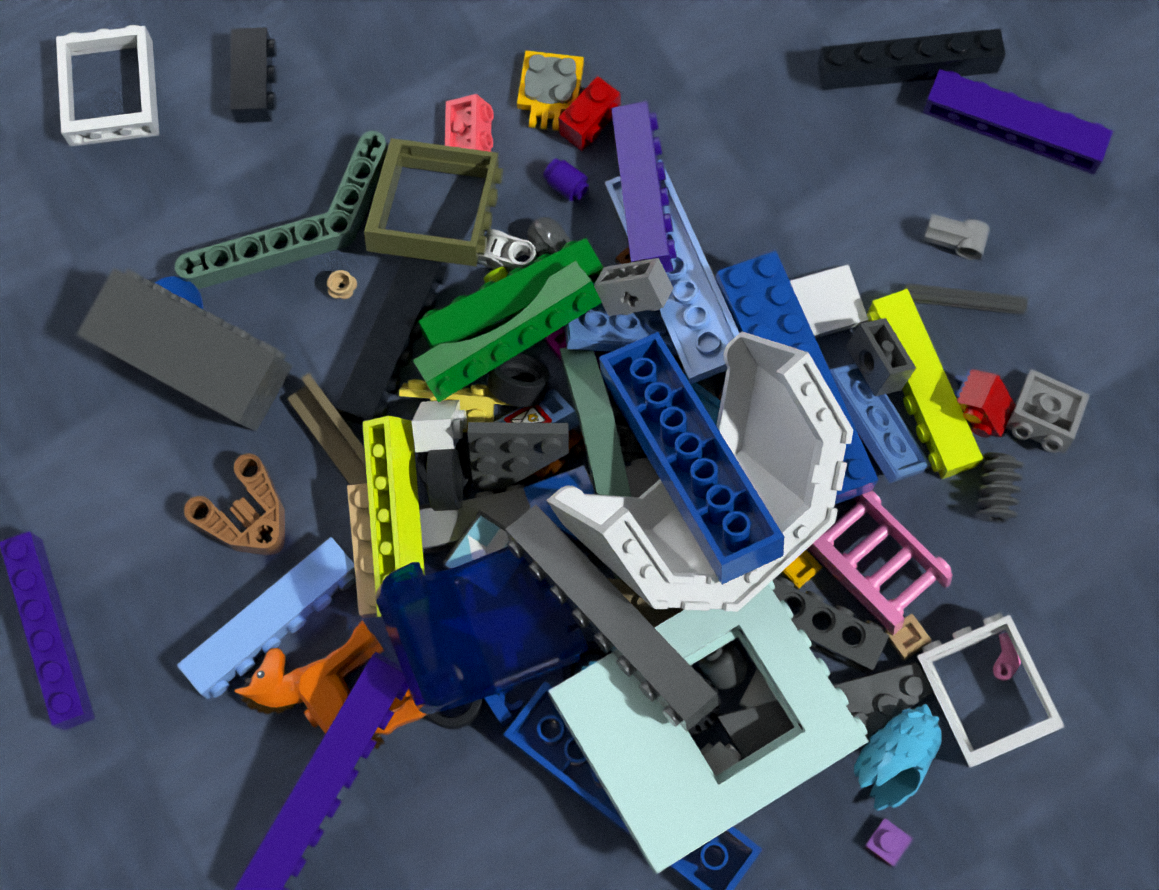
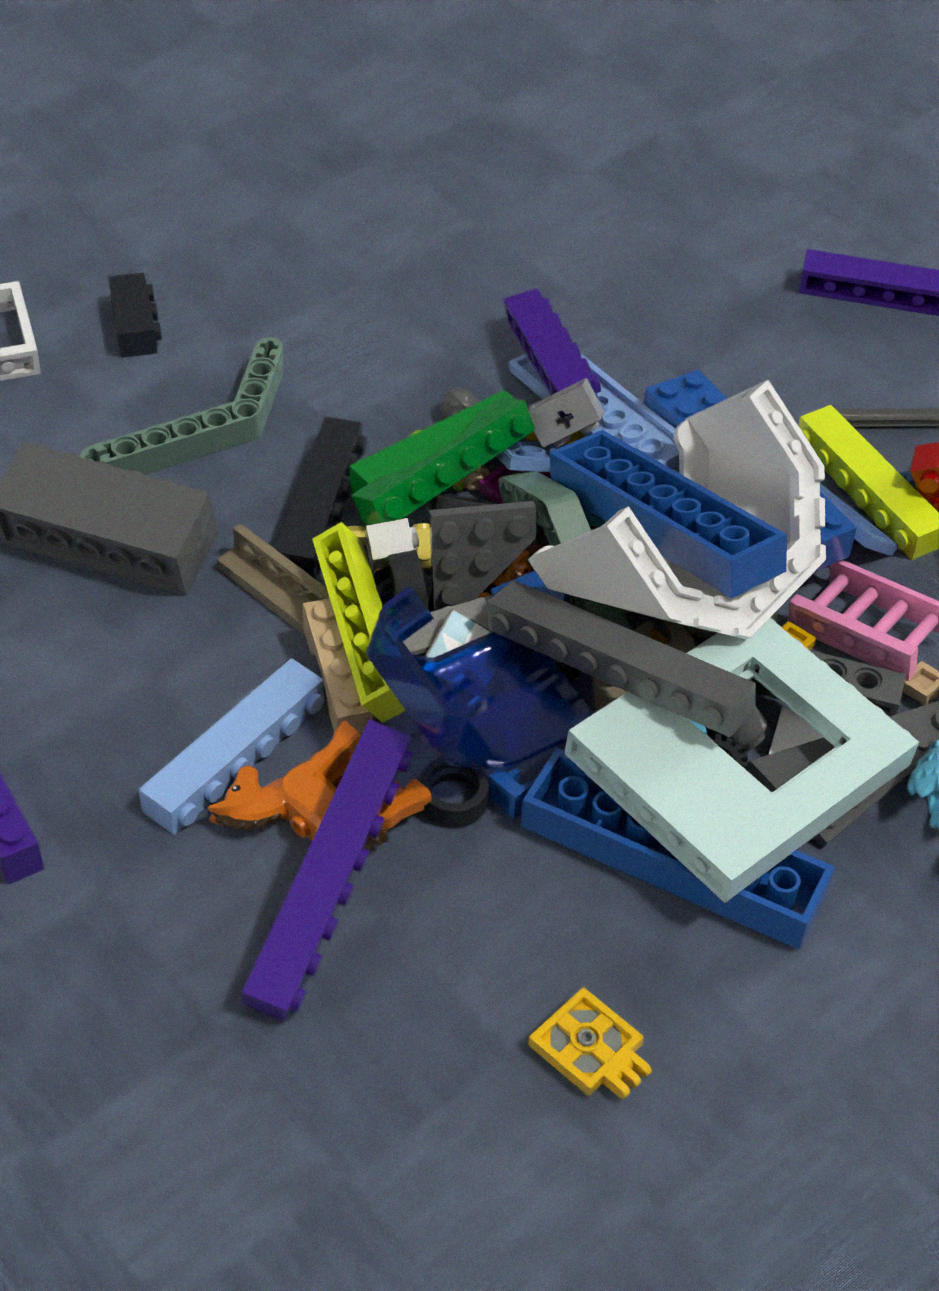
camera: 15 degrees left, 25 degrees down
medium nougat connector [184,453,285,555] -> none
tan plate [327,270,357,300] -> none
olive window [364,138,503,267] -> none
coral bracket [445,94,494,152] -> none
white piece [478,229,537,273] -> none
piece [517,50,584,131] -> none
dark purple brick [543,158,589,201] -> none
red brick [558,76,621,151] -> none
black brick [817,28,1006,91] -> none
dark grey brick [846,318,916,397] -> none
light grey piece [924,214,990,260] -> none

